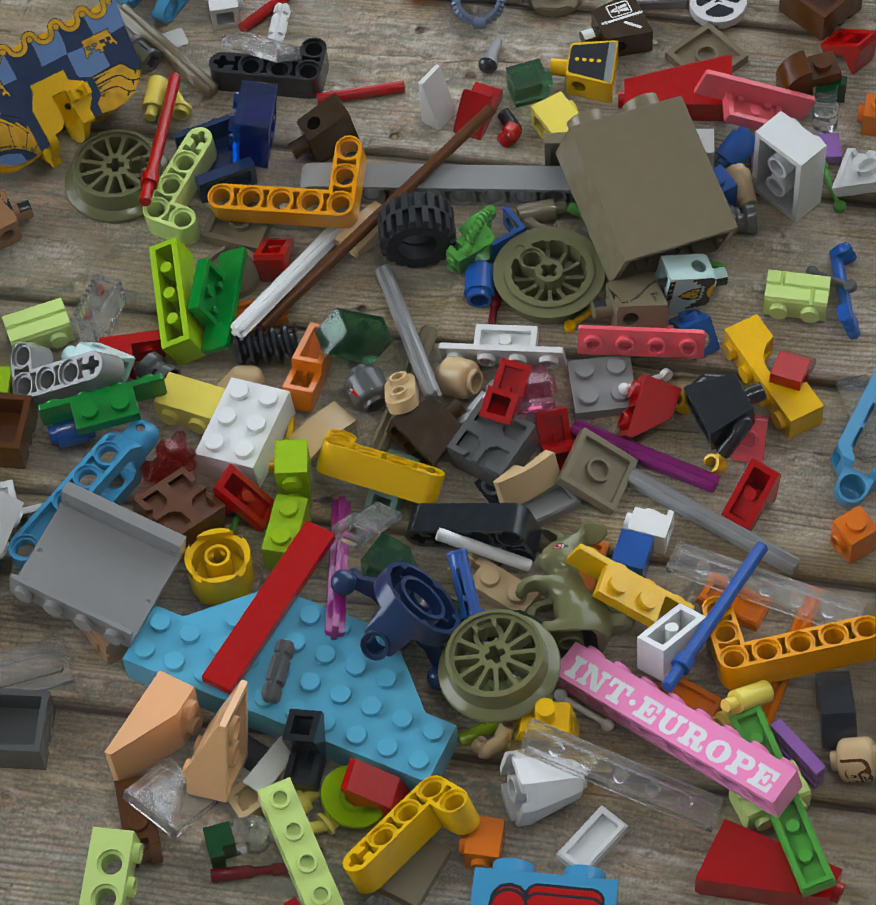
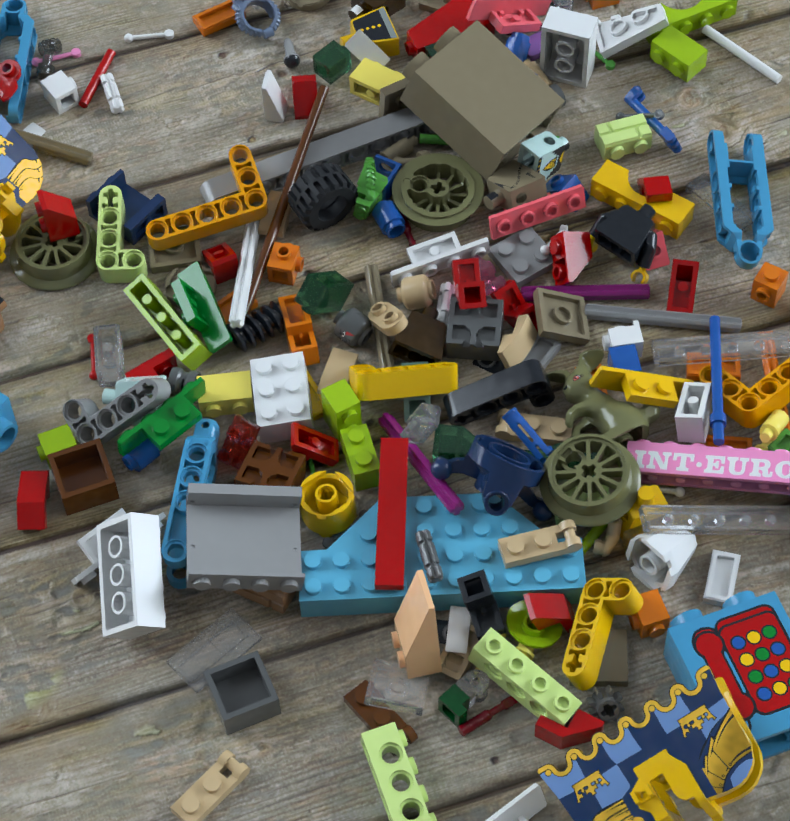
camera: 30 degrees left, 0 degrees up
yellowish green brick [2,298,75,349] -> none
light nougat slope [105,670,203,781] -> none
red bar [139,73,181,206] -> none
light yellow plant [142,75,193,122] -> none
black beam [209,37,329,99] -> none
tan arm [217,365,265,388] -> none
clear tile [222,31,300,63] -> none
clear blue brick [228,80,278,168] -> none
dark brown torso [288,93,360,163] -> none
red bar [316,80,405,105] -> none
light grey axle [375,264,441,399] -> none
white bar [435,527,532,572] -> none
red arm [497,108,522,148] -> none
yellow hinge [564,293,606,333] -> none
none -> red slope [34,190,80,242]
none -> orange brick [267,242,304,286]
none -> white sticker [345,29,390,66]
none -> tan plate [498,519,583,569]

